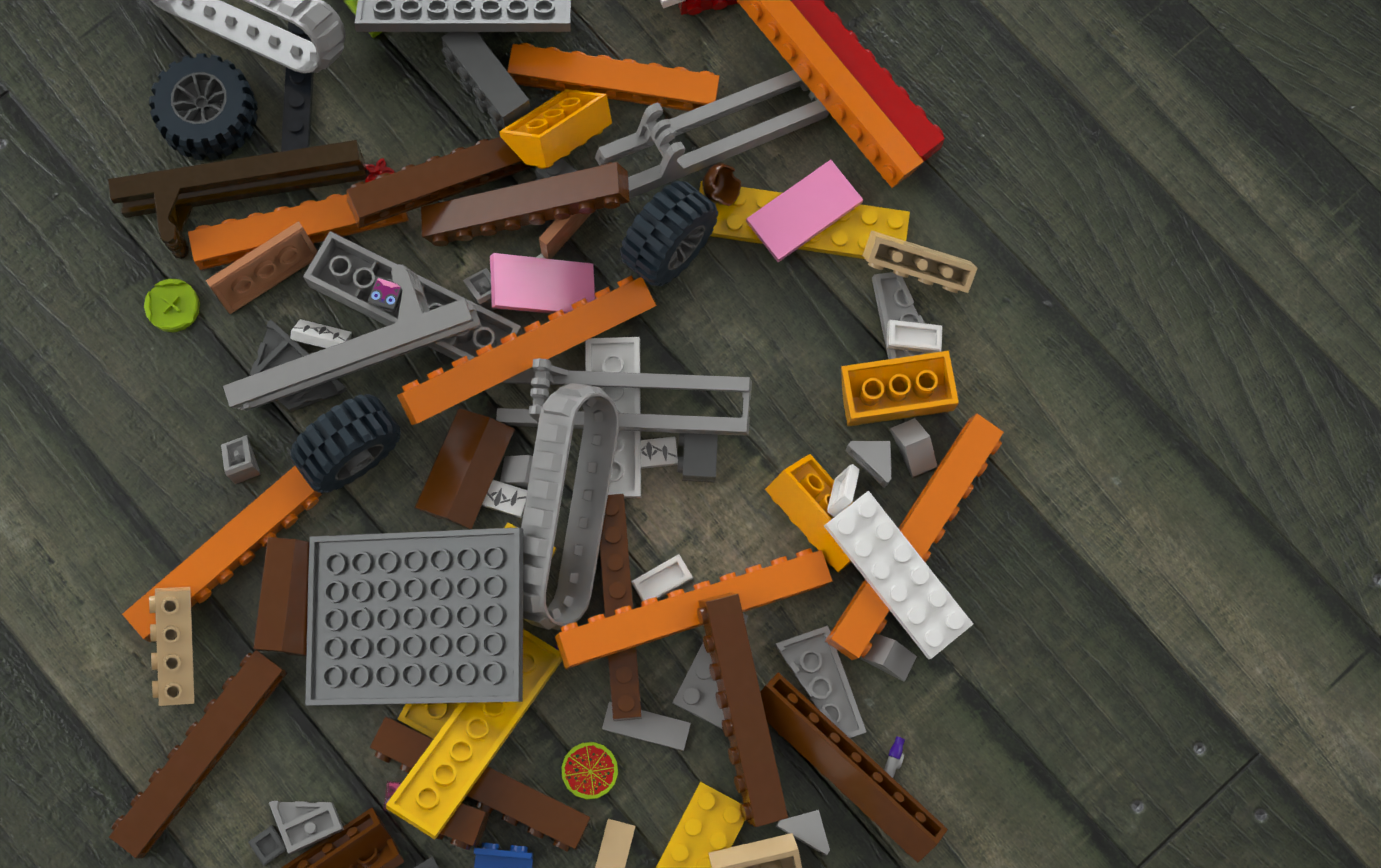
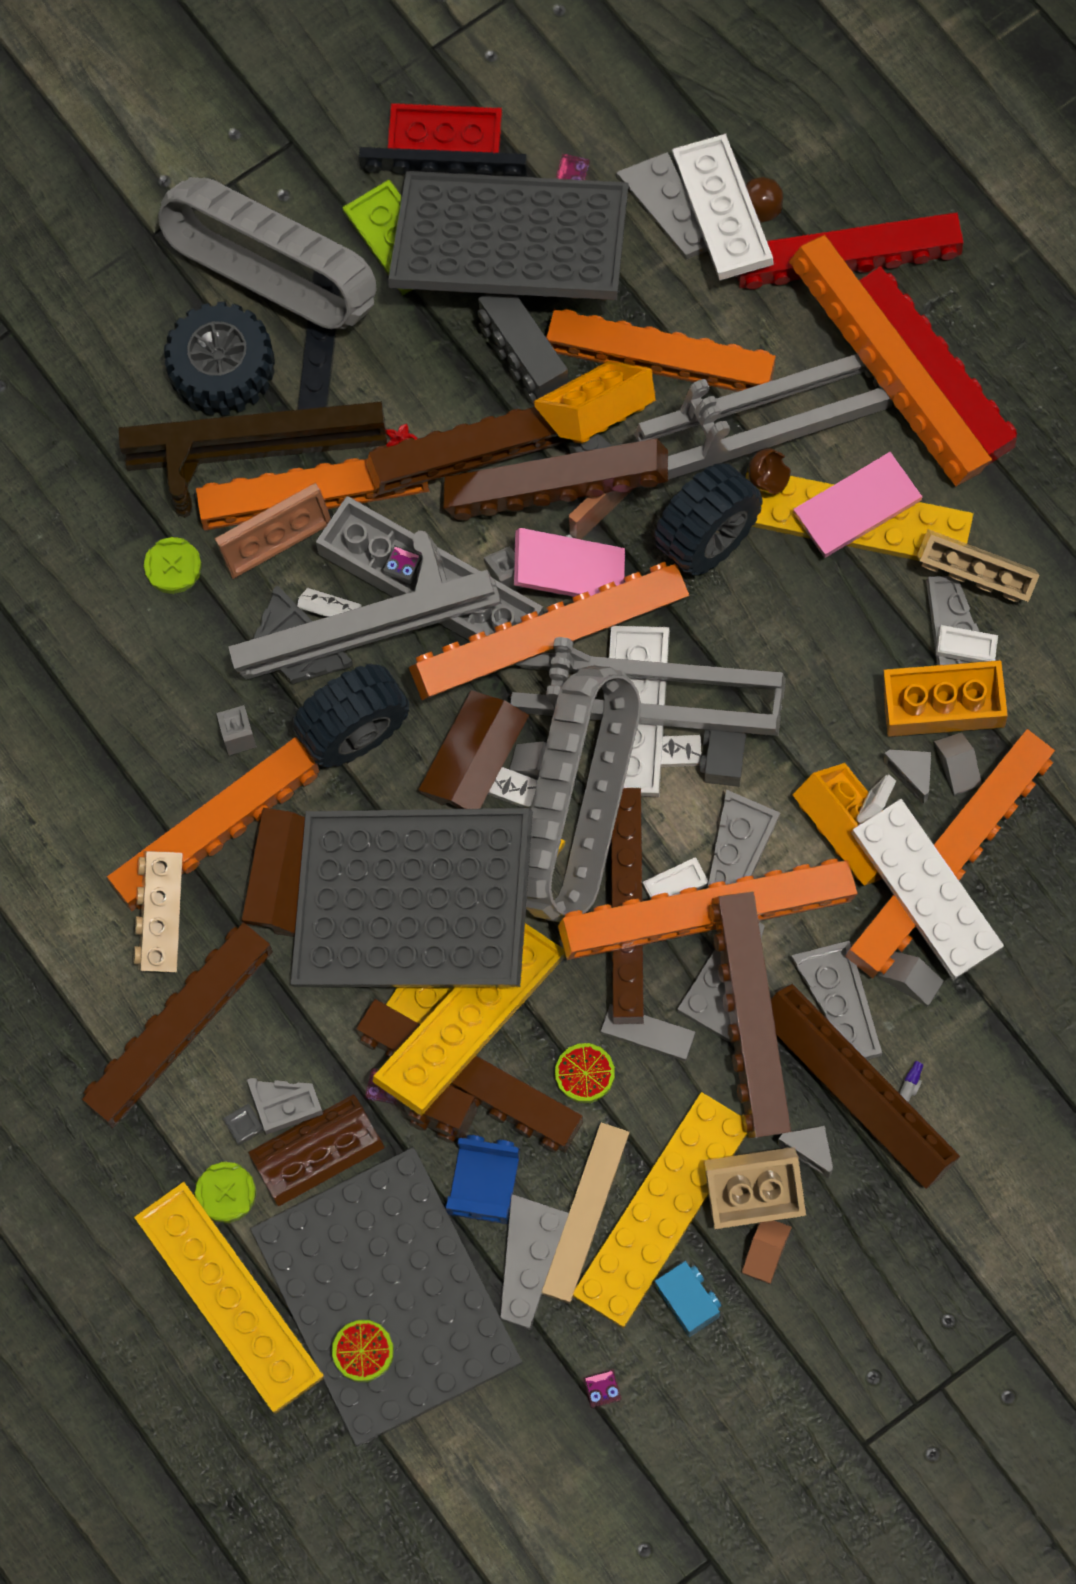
camera: 15 degrees right, 5 degrees down
none -> light grey wing [708,789,780,886]

